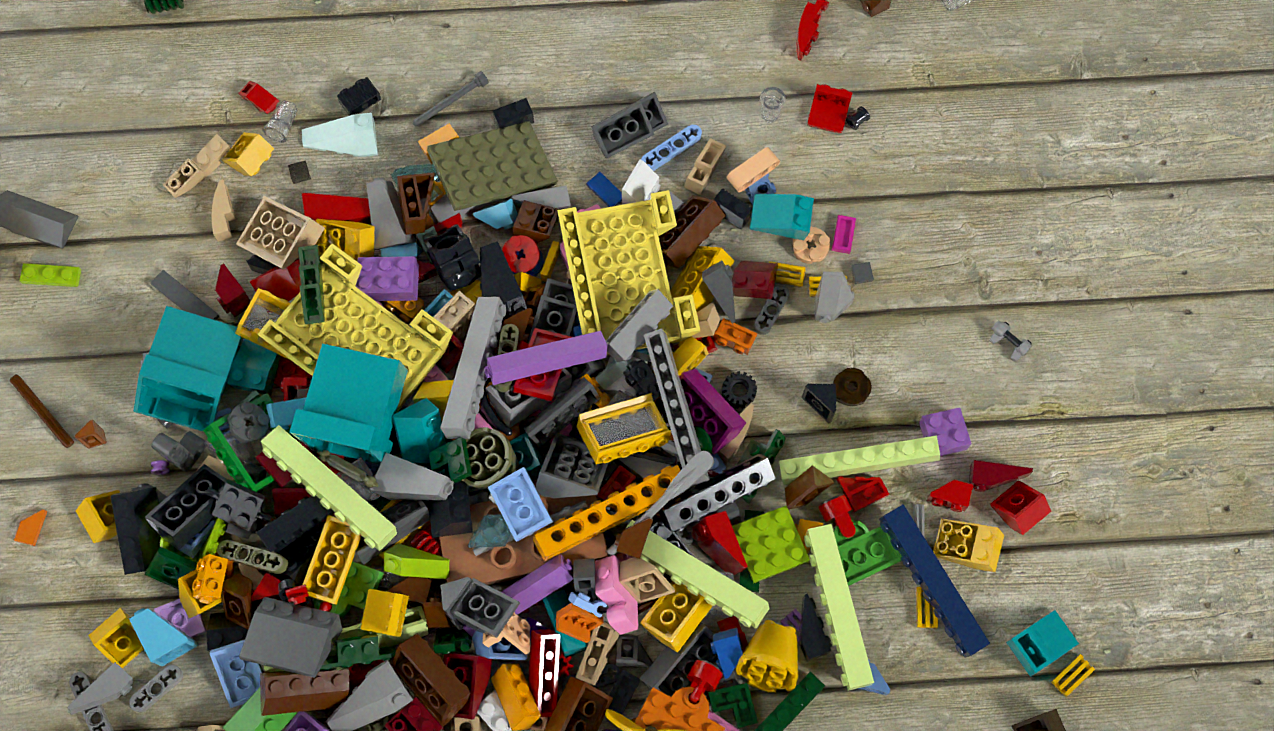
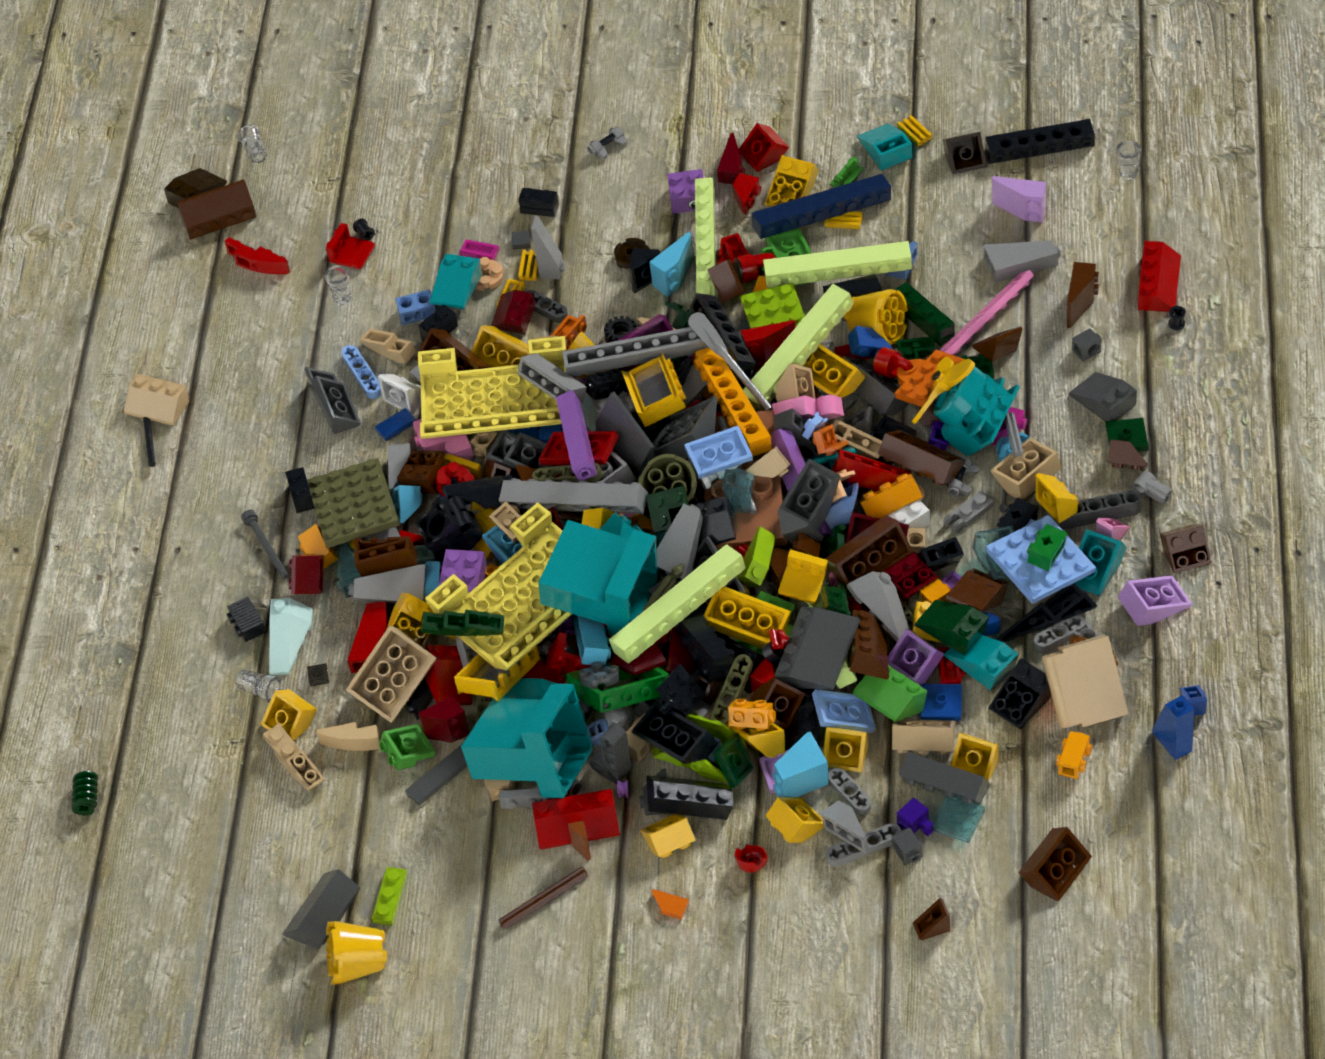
camera: 75 degrees left, 20 degrees down
red slope [238,81,279,114] -> none
reddish brown slope [614,517,653,559] -> none
dark grey slope [702,260,736,324] -> none
light nougat beam [727,147,780,193] -> none
none -> dark red slope [288,554,324,594]
none -> bright green plate [379,724,436,771]
none -> black brick [518,188,559,217]
none -> red slope [532,789,620,850]
none -> medium azure slope [650,232,694,297]
none -> red hair [734,844,768,873]
none -> tan slope [744,446,790,478]
none -> yellow slope [823,727,868,773]
none -> bright green hinge [830,157,864,187]

